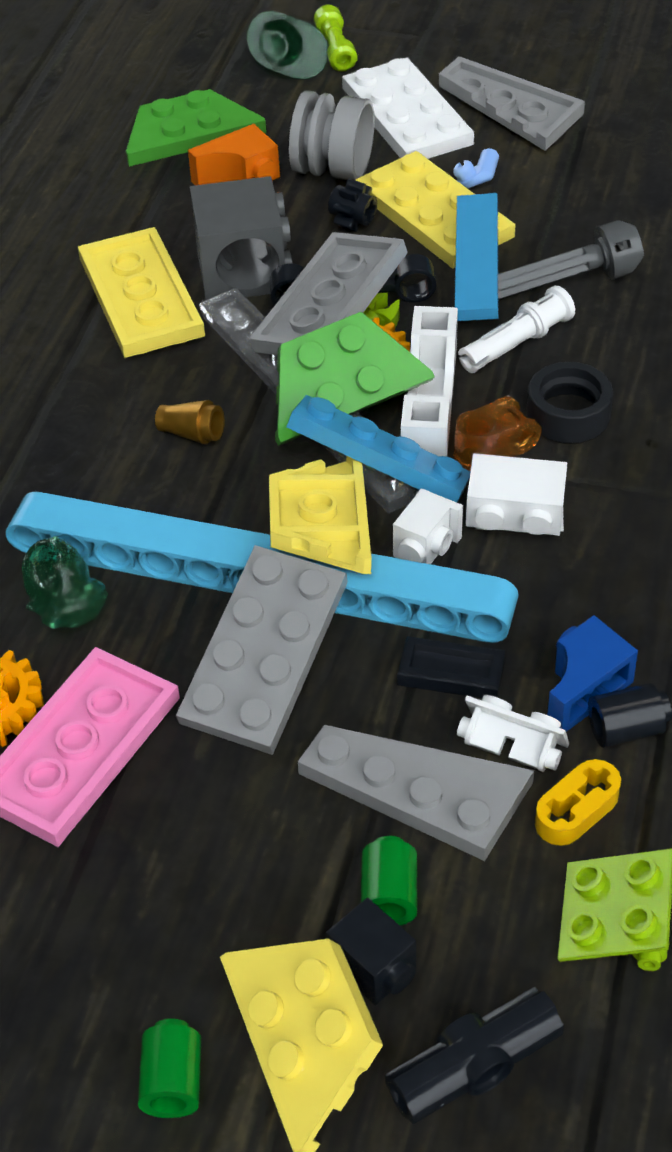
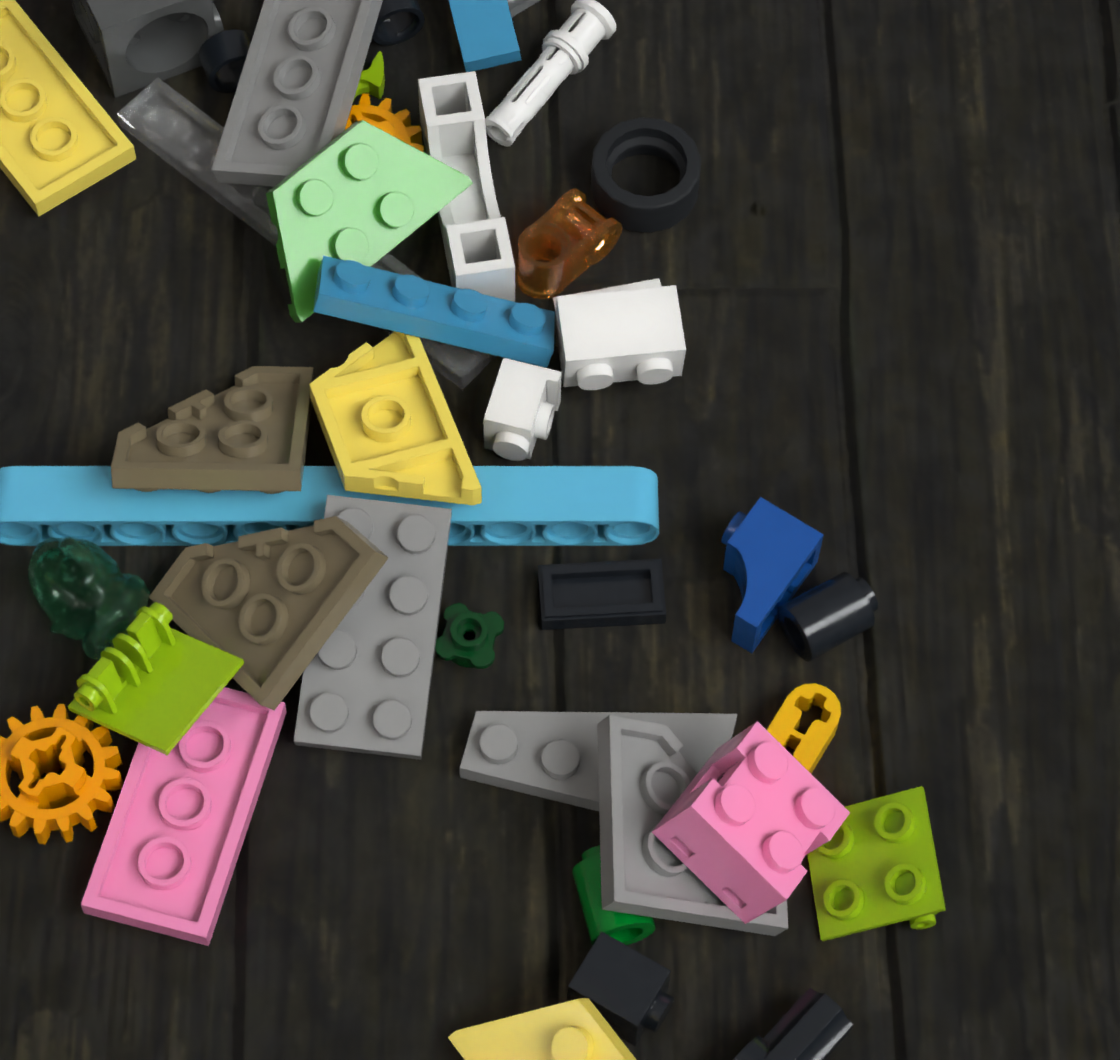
camera: 20 degrees left, 15 degrees up
pearl gold cone [155,400,225,444] -> none
white hinge [457,695,569,772] -> none
none -> lime hinge [67,602,244,755]
none -> dark tan plate [111,366,314,494]
none -> dark tan plate [149,516,388,710]
none -> dark green plate [435,603,504,669]
none -> light grey plate [597,715,788,936]
none -> bright pink piece [652,721,850,924]

